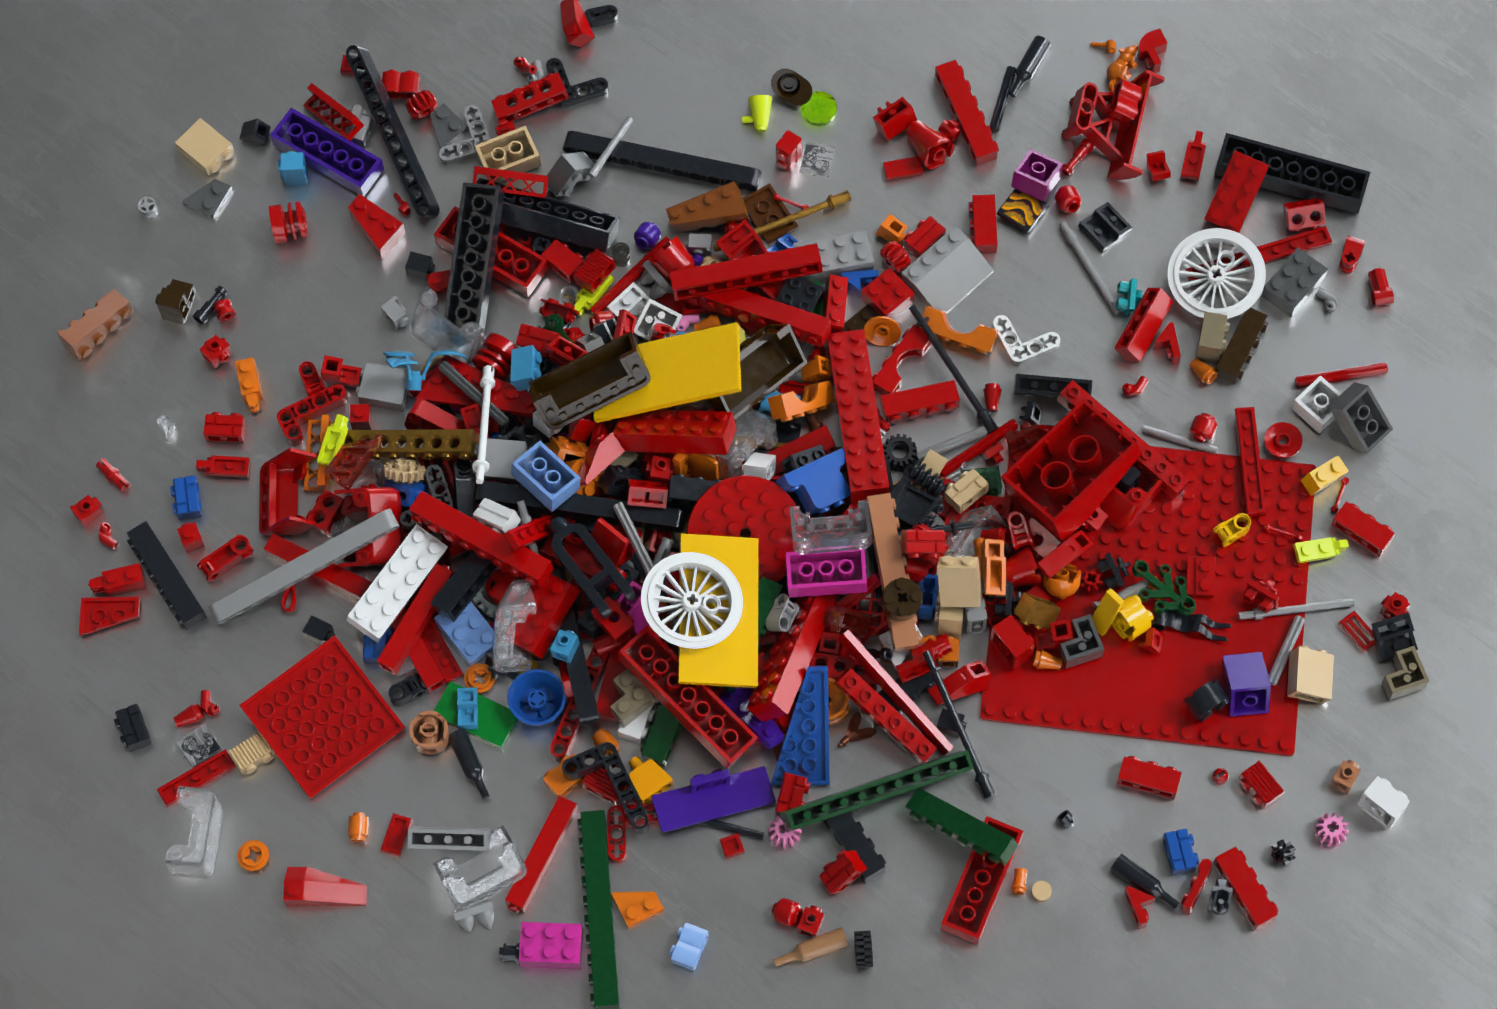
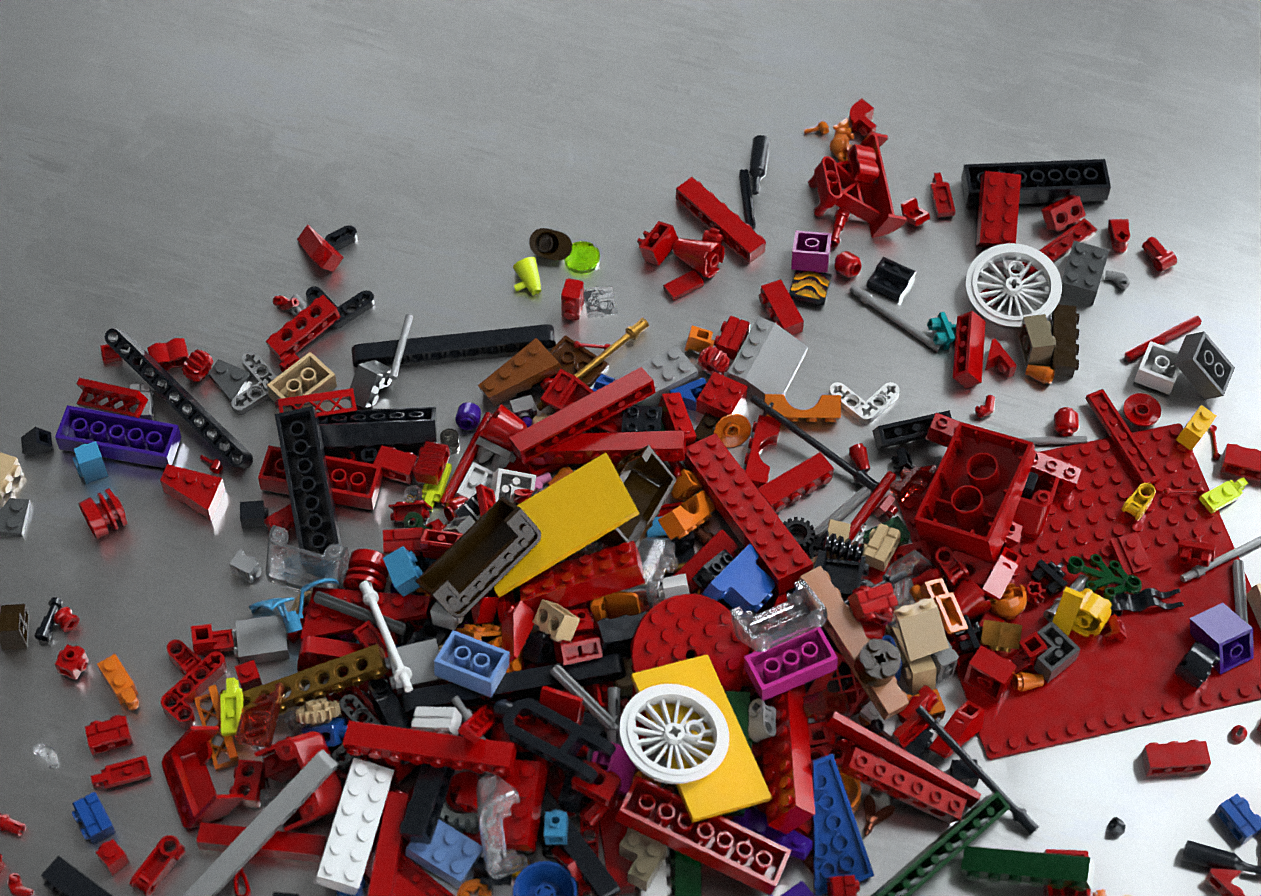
camera: 25 degrees left, 10 degrees down
none -> tan brick [533,600,580,642]

